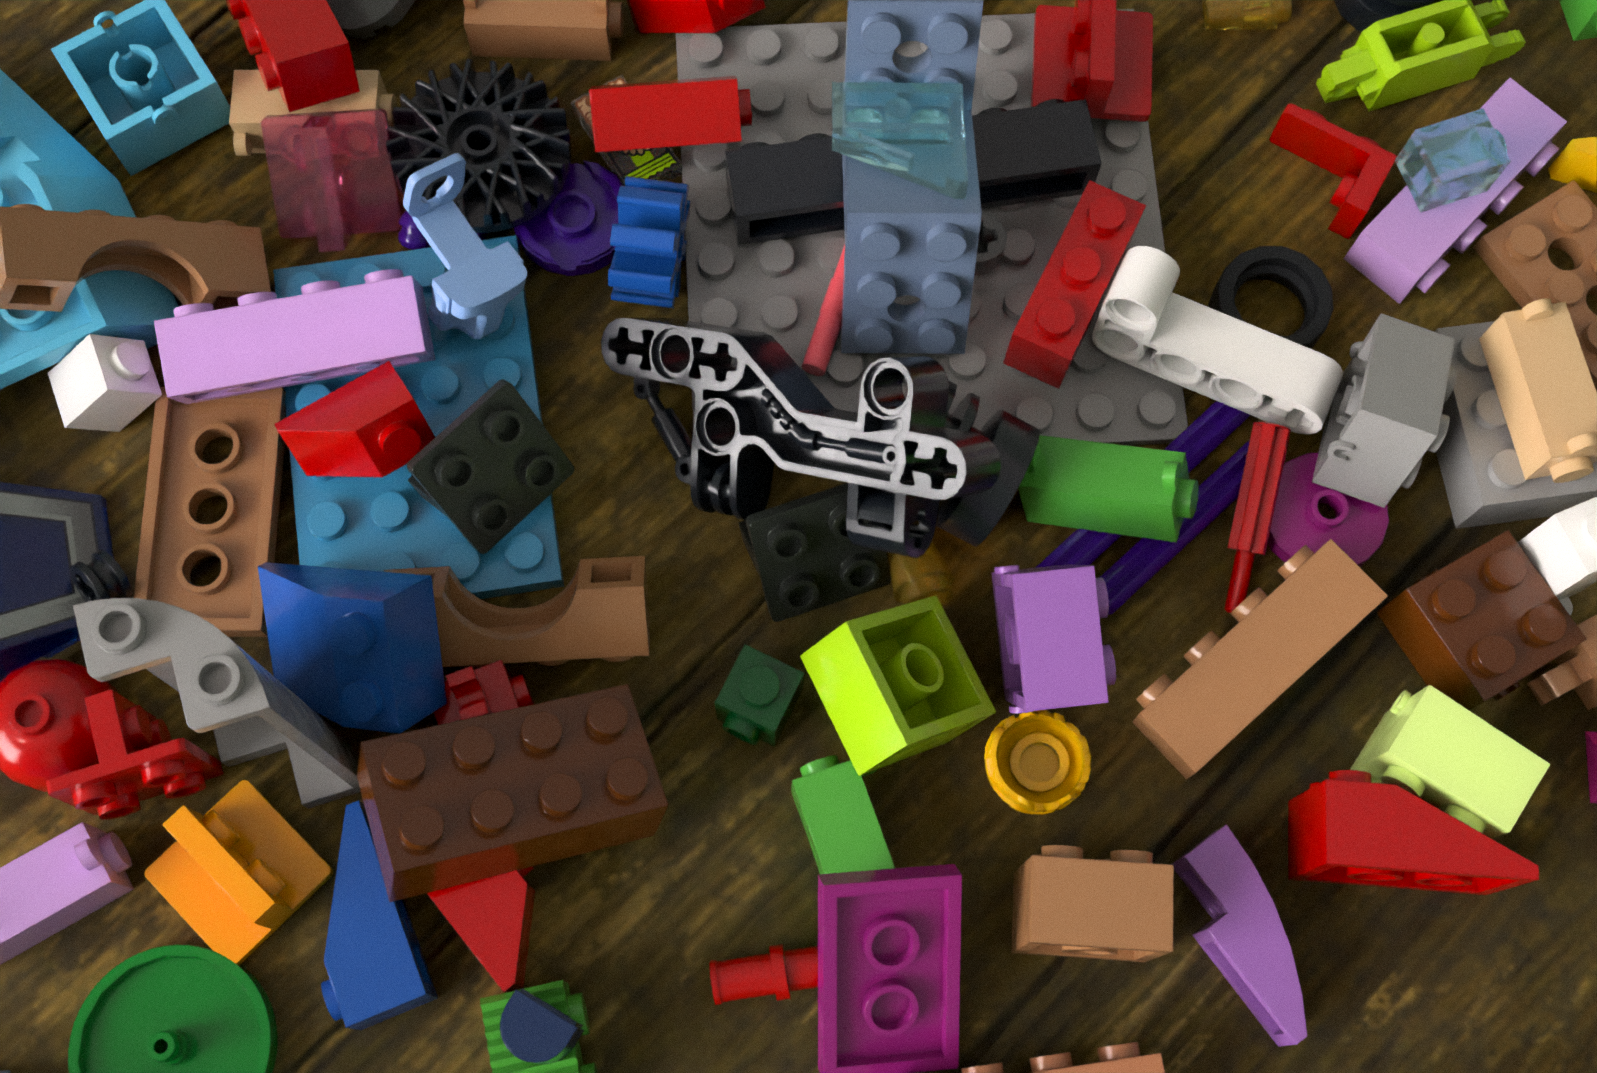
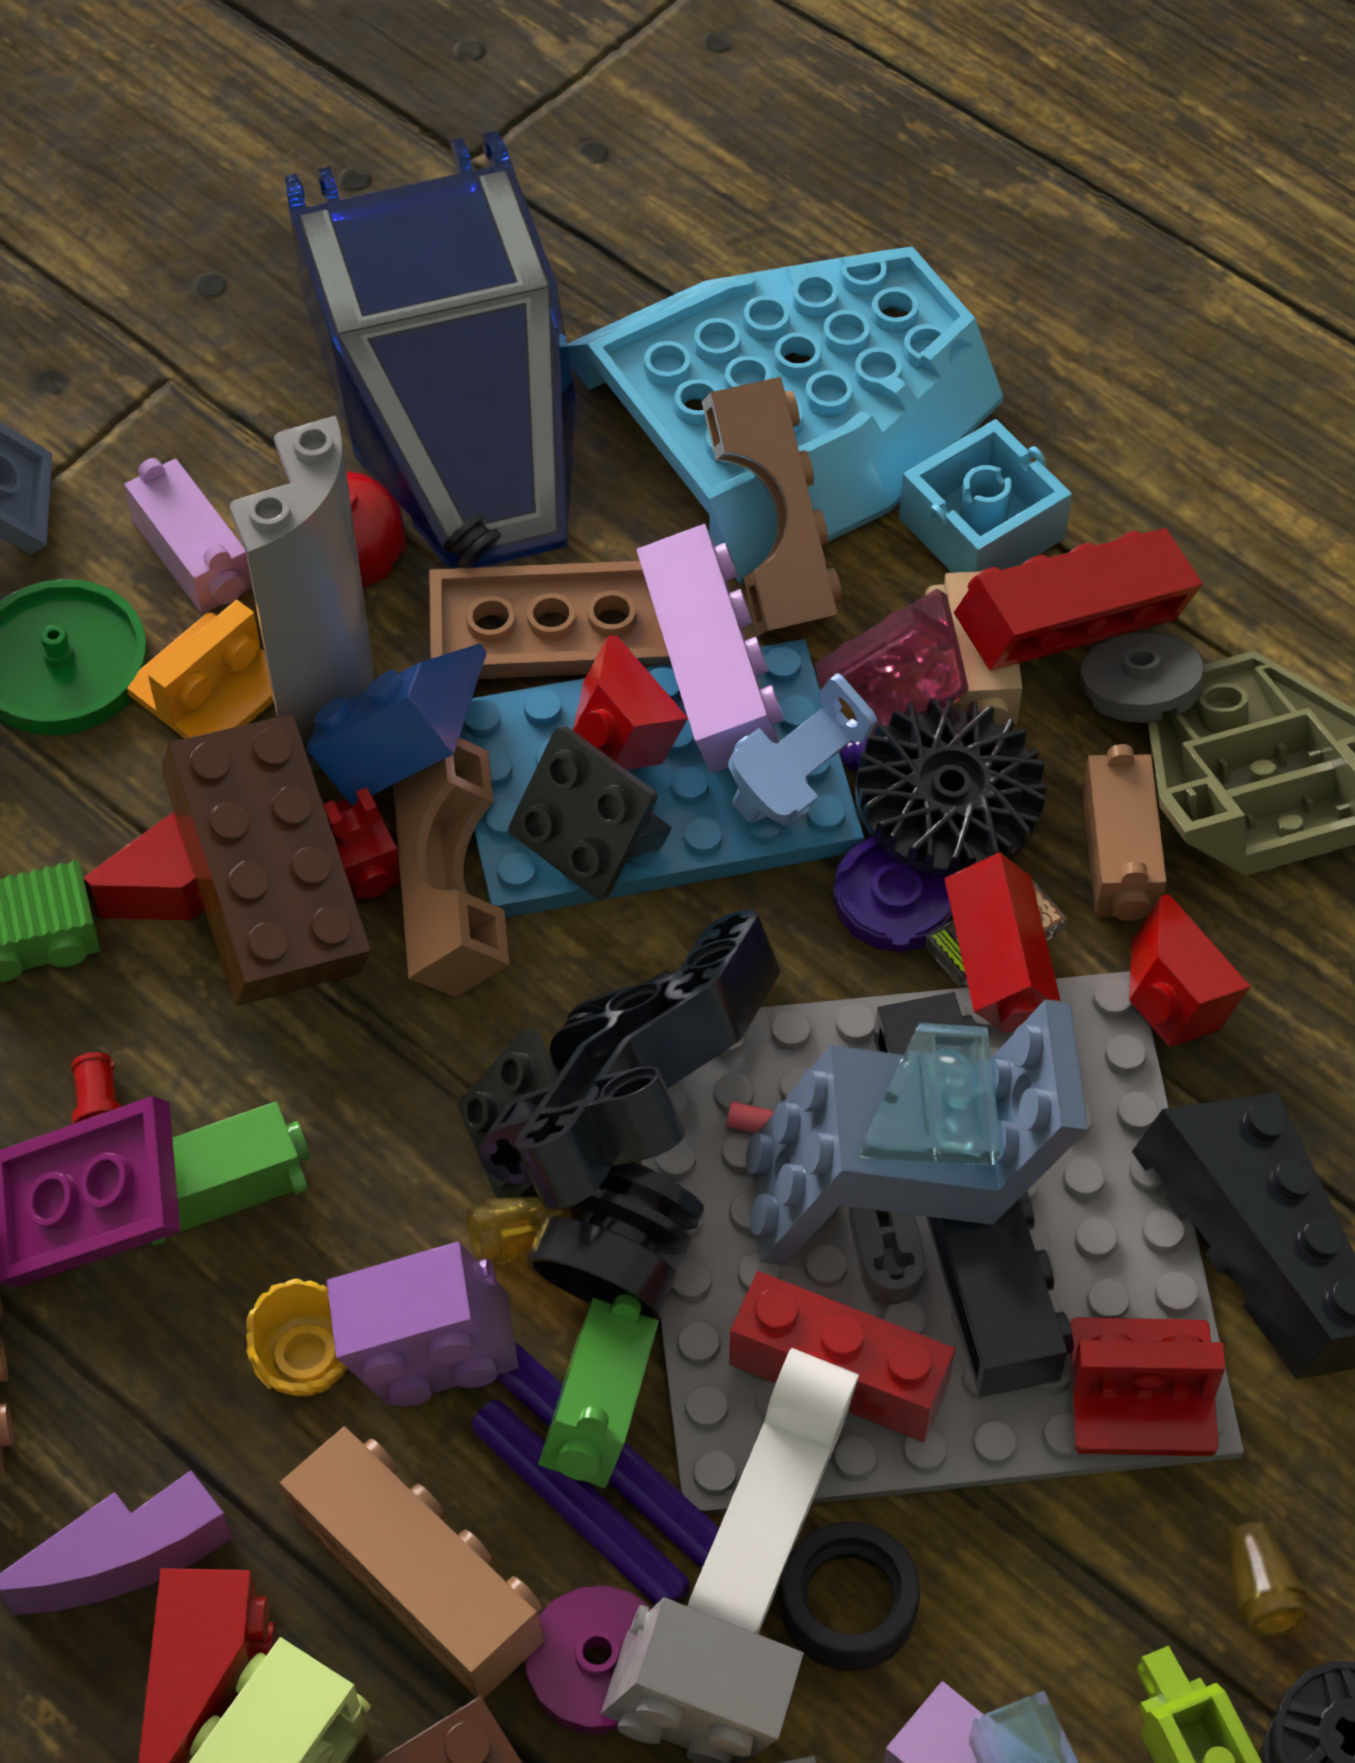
camera: 90 degrees right, 15 degrees down
white brick [48,334,162,432] -> none
blue slope [321,800,438,1030] -> none
dark blue brick [500,988,584,1064] -> none
blue gear [608,176,690,309] -> none
dark green brick [715,644,804,747] -> none
lime brick [800,595,996,776] -> none
medium nougat brick [1011,845,1174,962] -> none
red axle [1224,422,1291,613] -> none
red bracket [1269,103,1397,240] -> none

